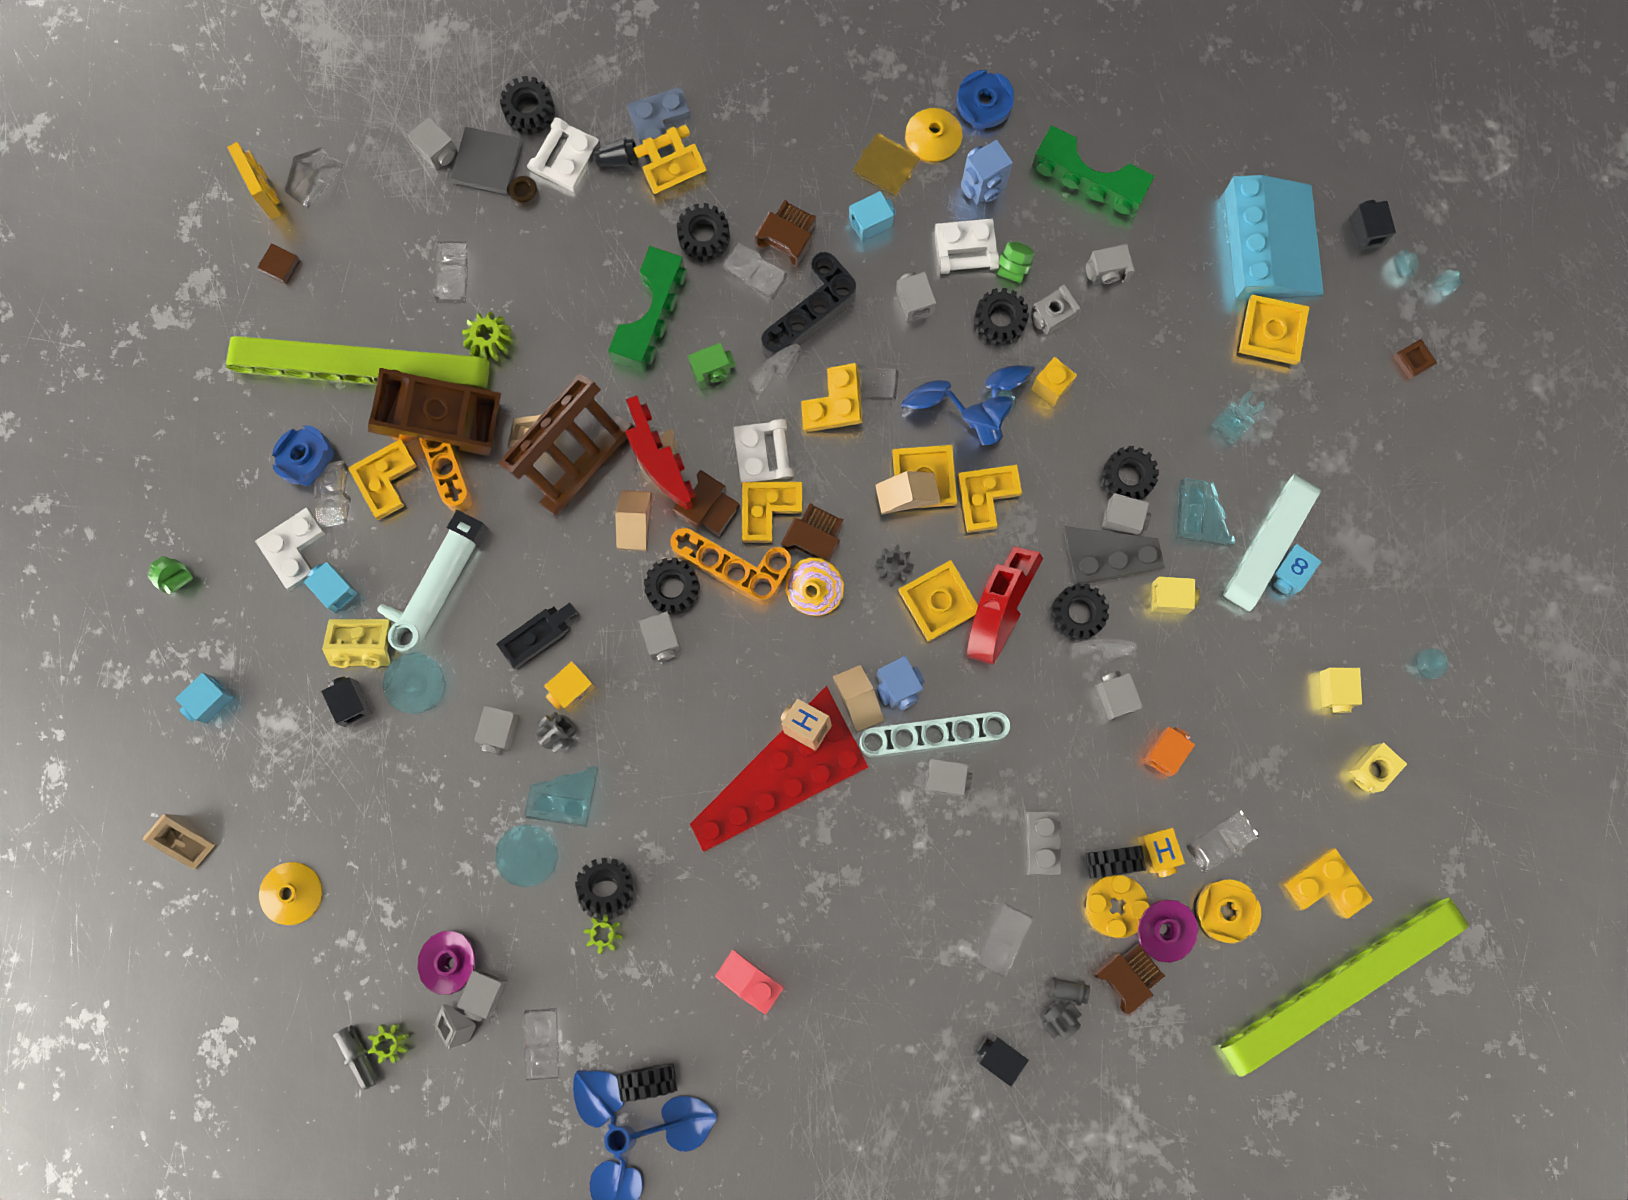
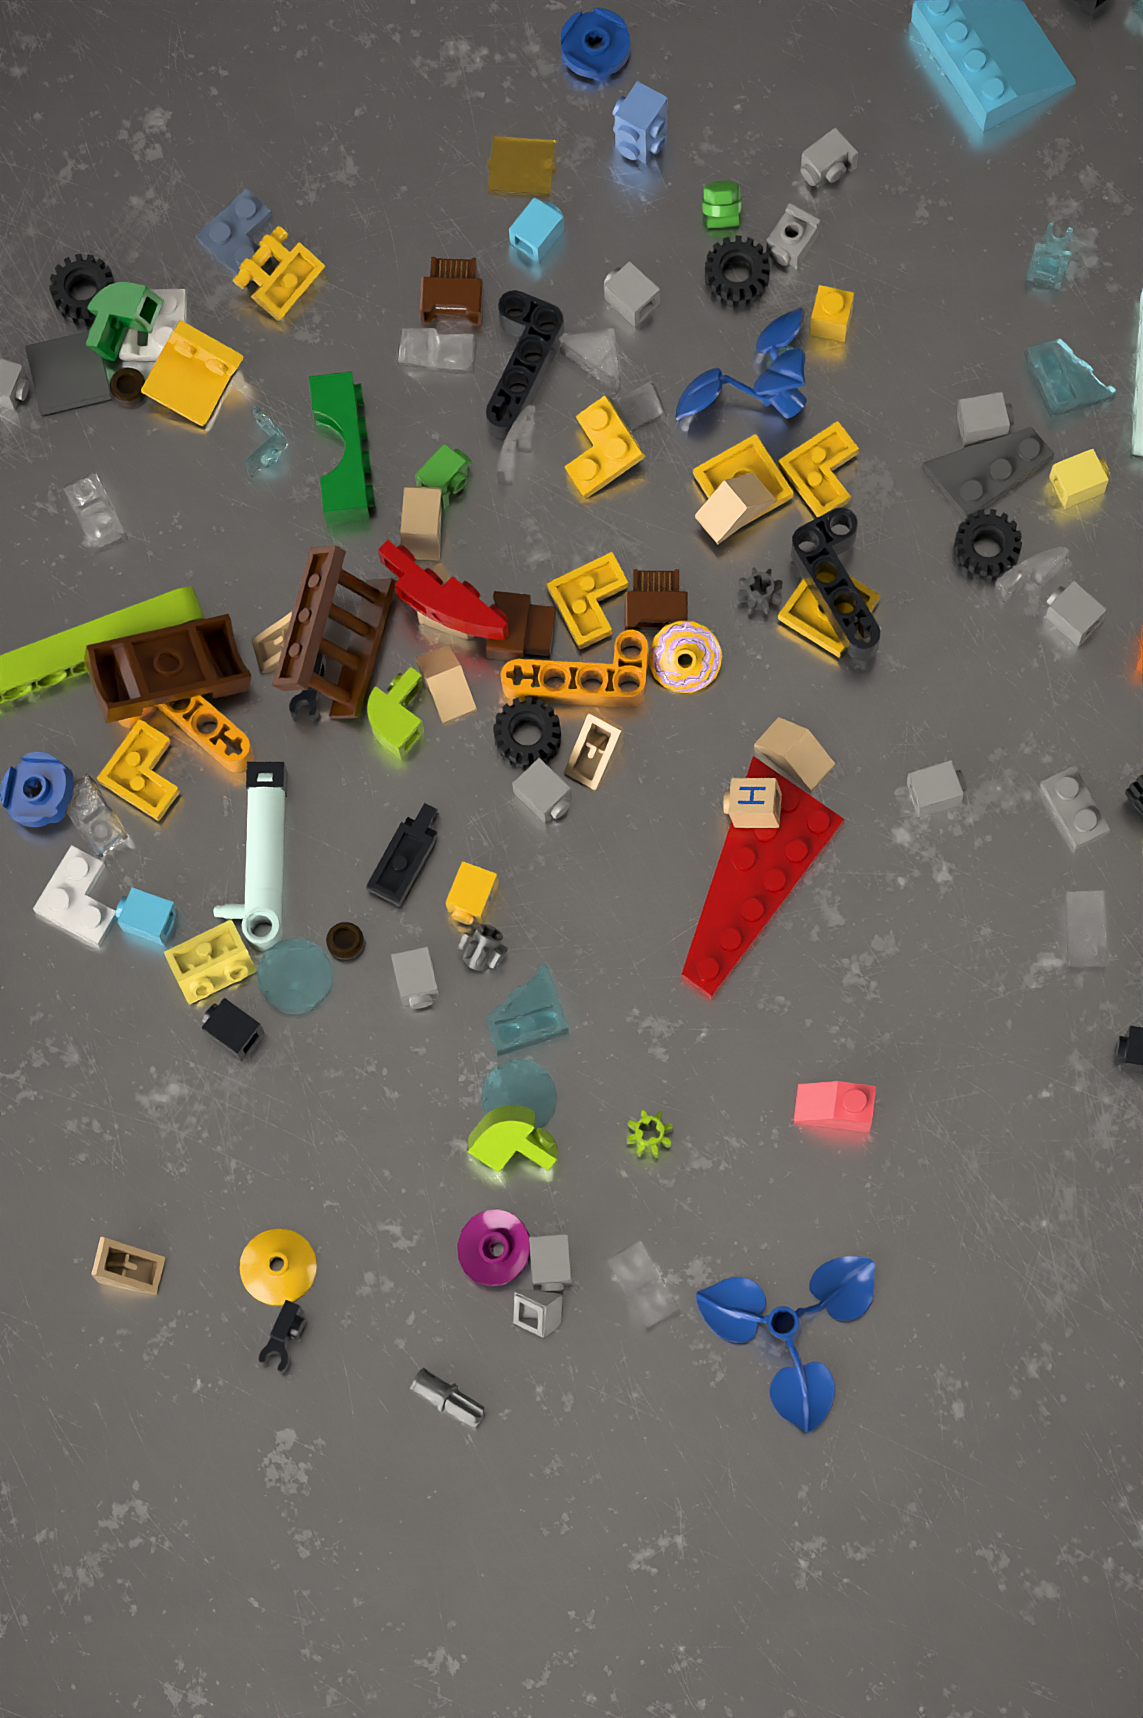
camera: 20 degrees left, 5 degrees down
medium azure brick [175,672,234,723] -> none
lime gear [368,1023,409,1064] -> none
lime gear [462,311,513,362] -> none
black tyre [575,858,634,920] -> none
black cone [594,137,638,167] -> none
black tyre [617,1063,678,1102] -> none
black tyre [676,203,730,261] -> none
white plate [733,419,794,487] -> none
light aqua beam [859,712,1010,758] -> none
medium blue brick [875,656,925,711] -> none
yellow dish [905,108,962,162] -> none
white plate [935,219,999,274] -> none
red slope [966,546,1043,665] -> none
green arch [1032,125,1155,217] -> none
black tyre [1101,446,1159,500] -> none
yellow plate [1239,294,1309,365] -> none
none -> green brick [85,282,164,361]
none -> yellow bracket [141,320,244,426]
none -> clear light blue bracket [244,406,287,477]
none -> black plate [259,1300,306,1373]
none -> black plate [289,652,327,720]
none -> dark brown plate [326,922,364,960]
none -> lime brick [367,667,424,760]
none -> tan slope [400,486,442,561]
none -> lime brick [467,1105,557,1173]
none -> clear slope [559,328,621,394]
none -> tan slope [563,711,624,790]
none -> black beam [791,508,881,661]

